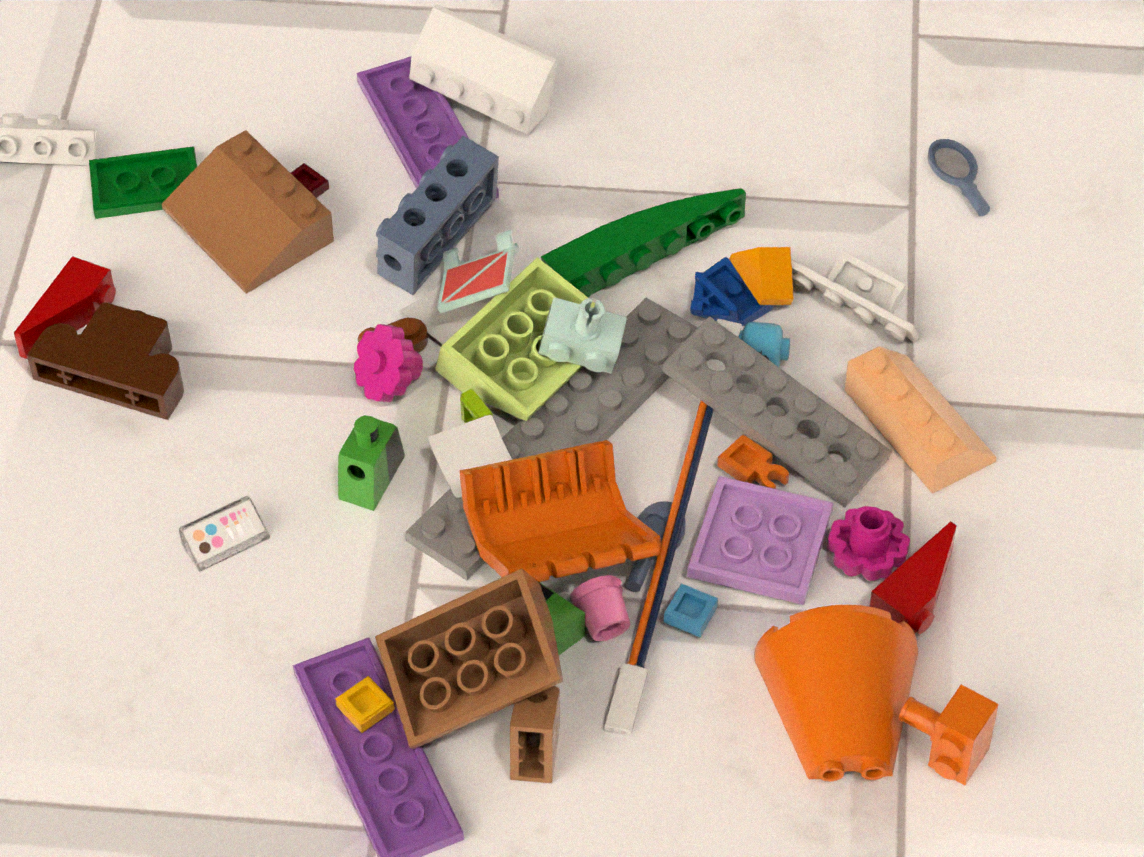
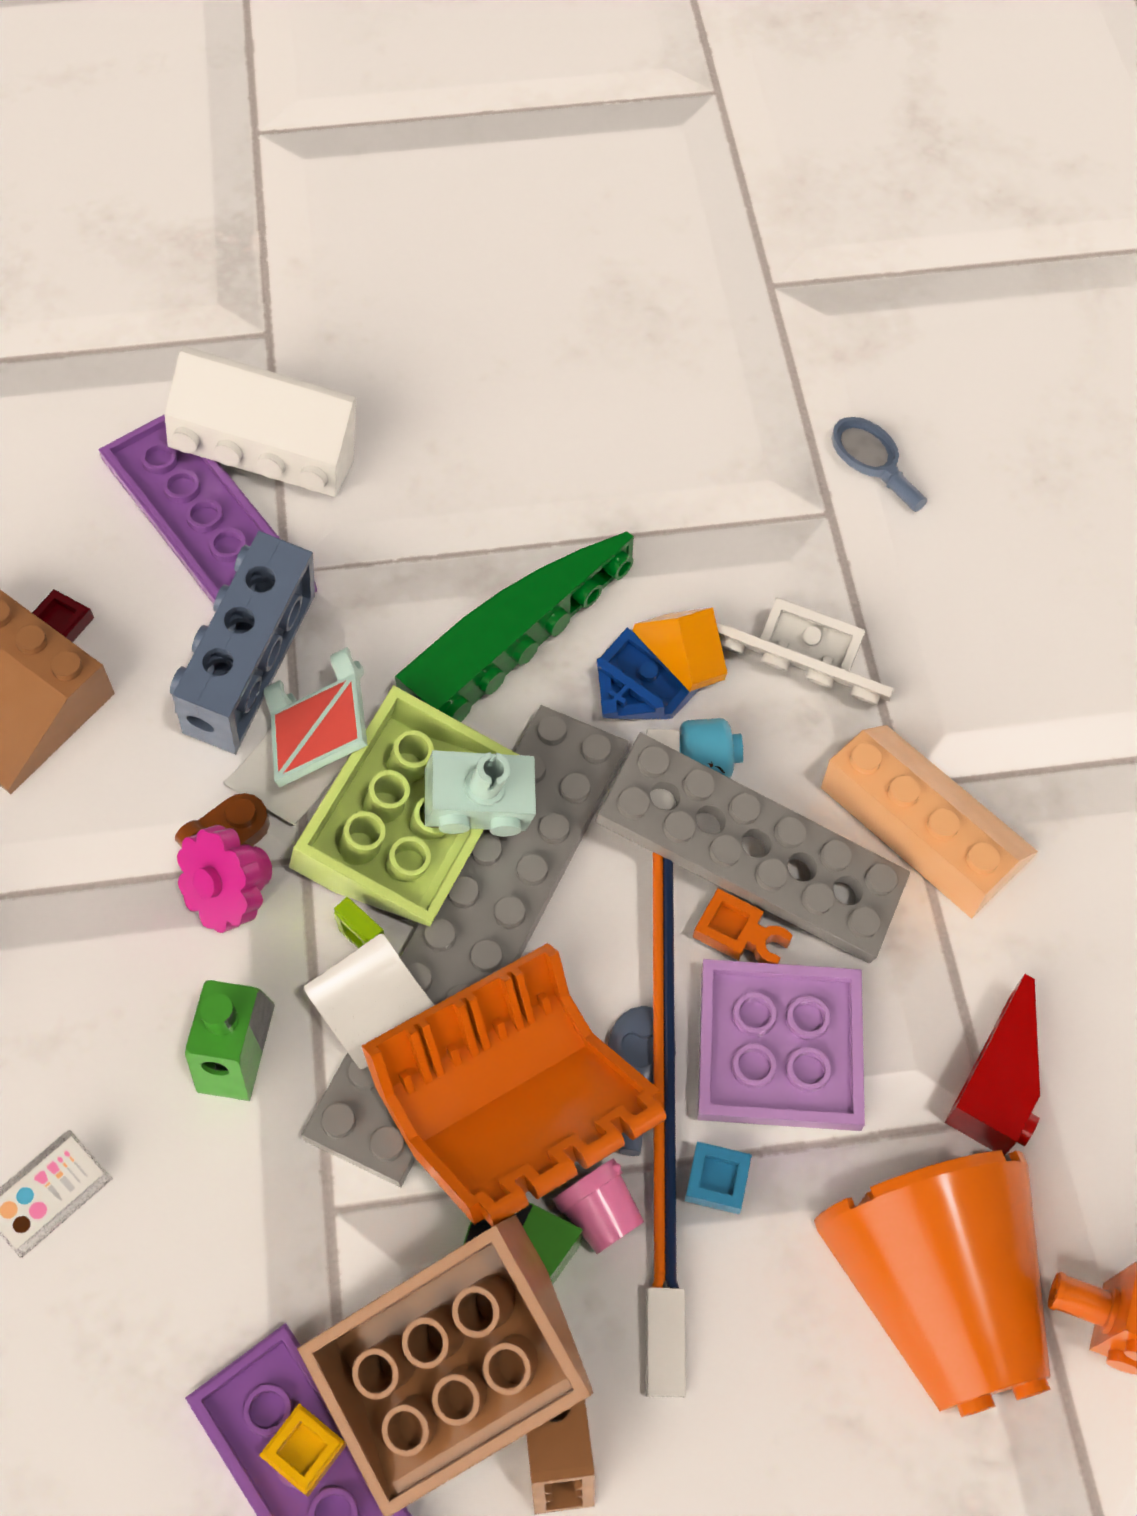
camera: 15 degrees left, 10 degrees up
dark pink plant [828,506,910,581] -> none

